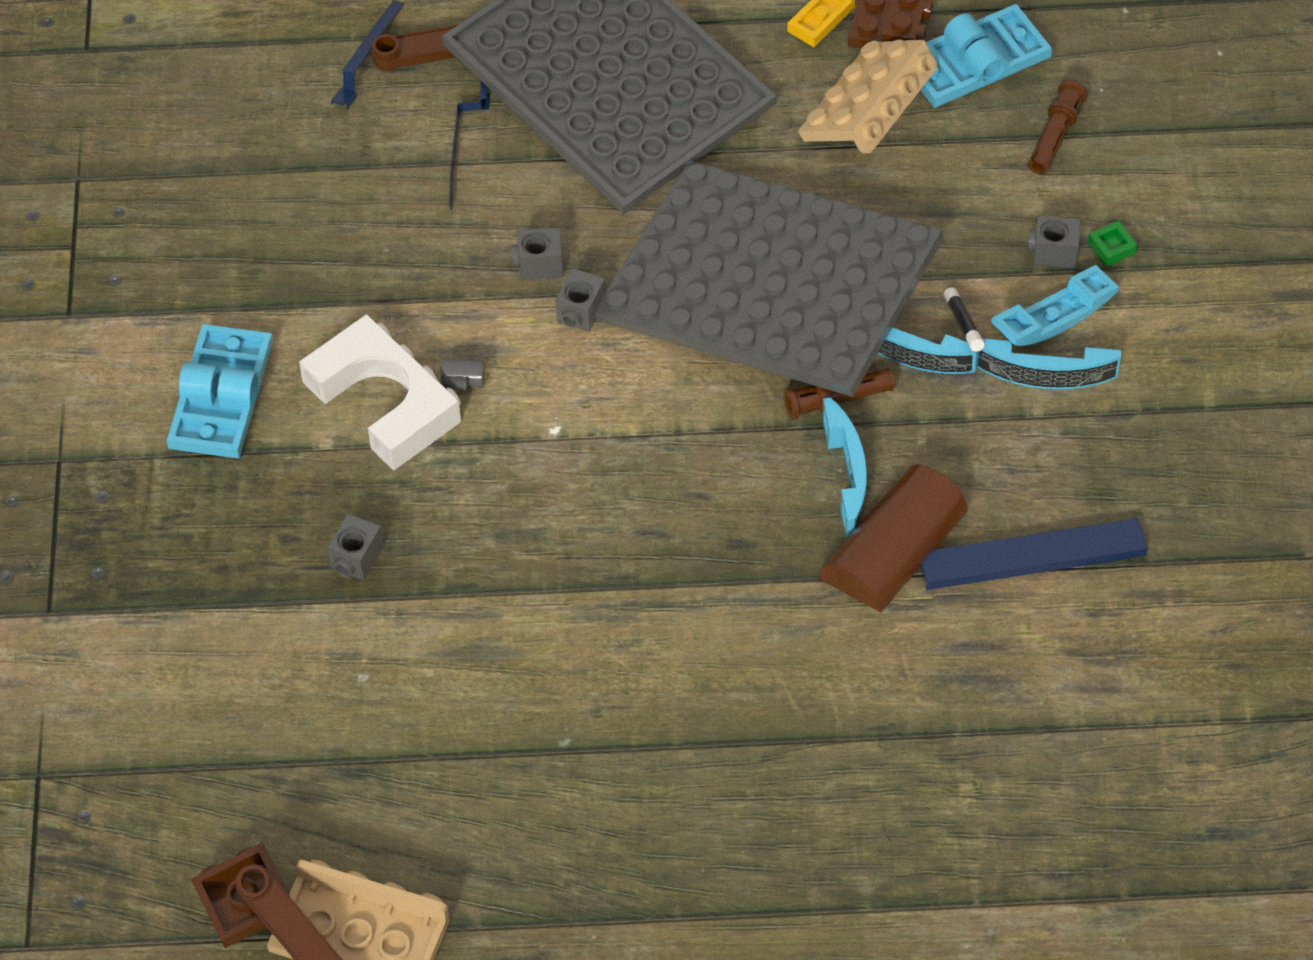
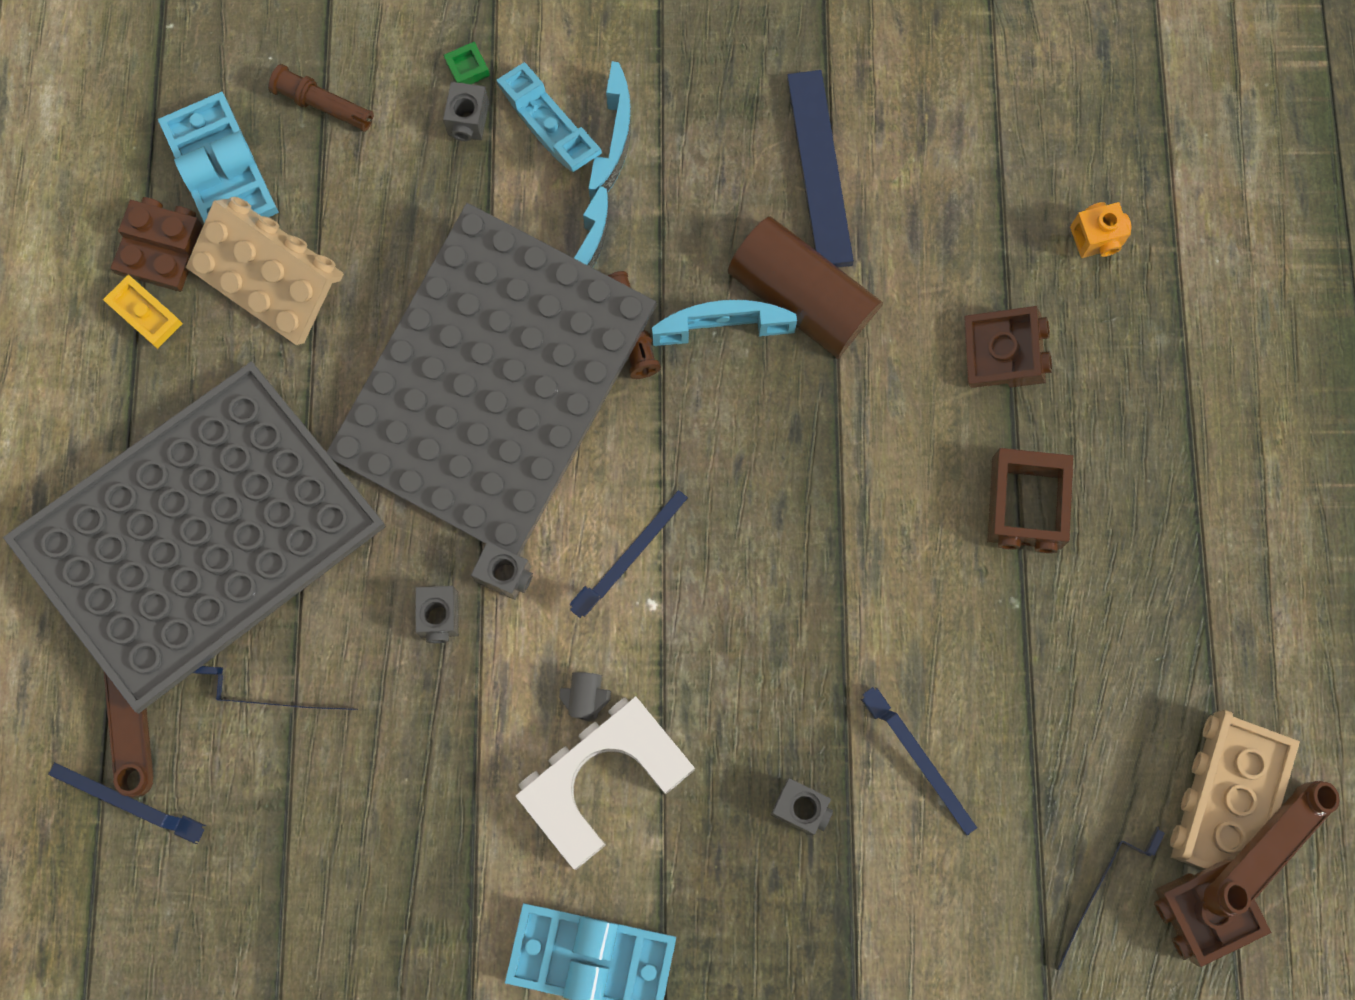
camera: 90 degrees left, 20 degrees up
bar [944,287,984,352] -> none
none -> dark blue piece [570,490,688,618]
none -> dark blue piece [861,687,977,835]
none -> reddish brown plate [964,306,1052,388]
none -> reddish brown window [987,448,1074,553]
none -> dark blue piece [1057,826,1165,970]
none -> light orange brick [1070,202,1131,258]

